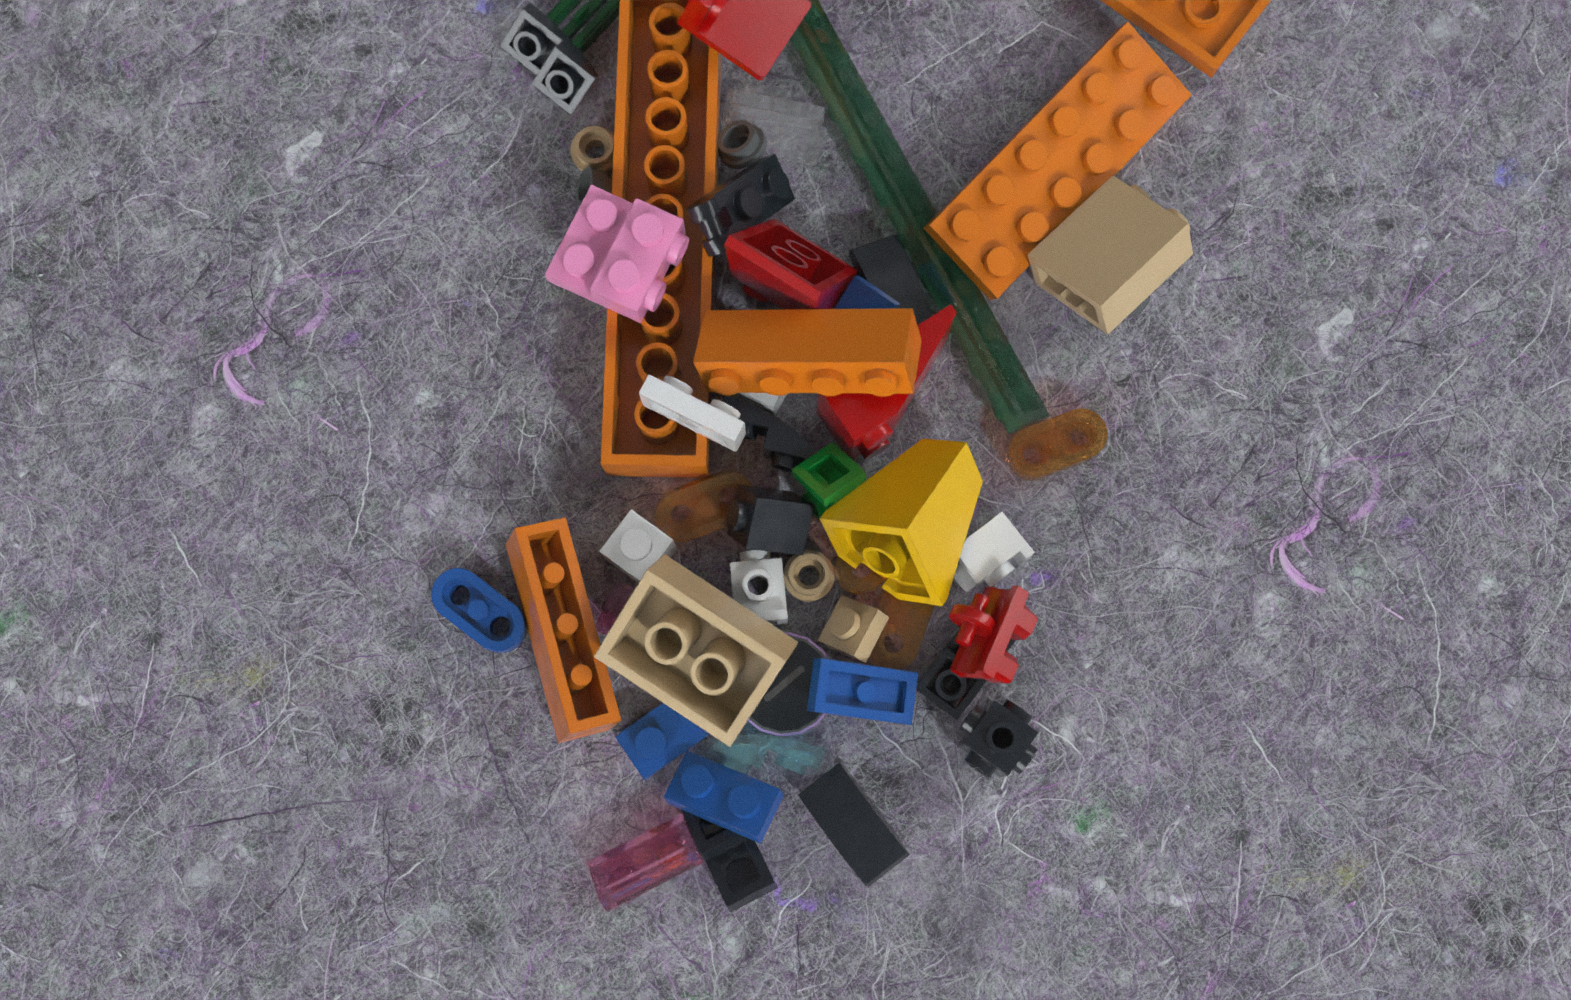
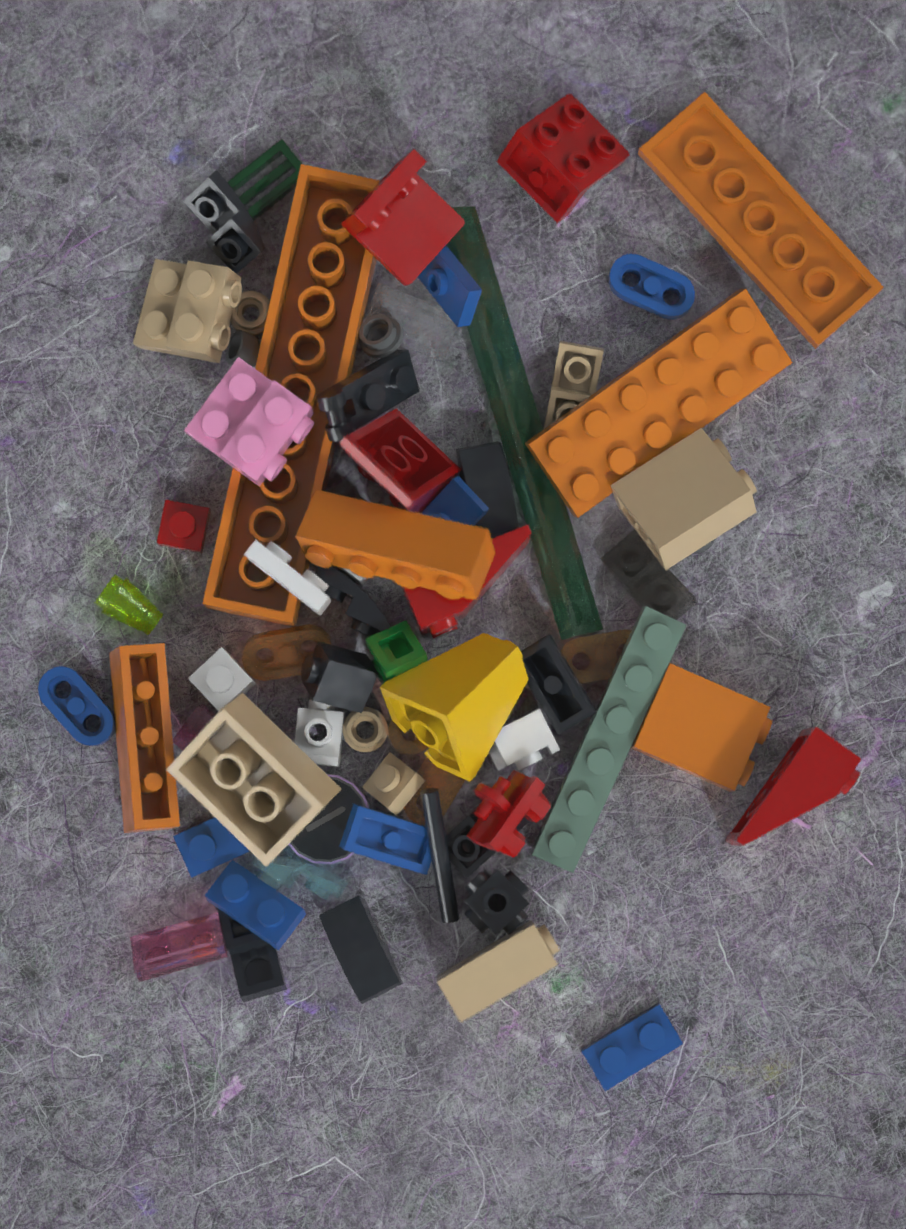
camera: 10 degrees right, 5 degrees up
none -> clear neon green cone [94,574,164,636]
none -> tan plate [133,259,242,363]
none -> red plate [156,499,211,553]
none -> blue plate [418,246,482,327]
none -> black bar [420,788,460,923]
none -> tan brick [437,920,560,1023]
none -> black slope [521,634,597,735]
none -> sand green plate [530,605,687,873]
none -> tan slope [544,341,604,429]
none -> blue plate [581,1003,683,1091]
none -> clear smoke slope [600,530,697,620]
none -> blue plate [608,254,695,320]
none -> orange brick [631,663,773,792]
none -> red slope [725,726,862,846]

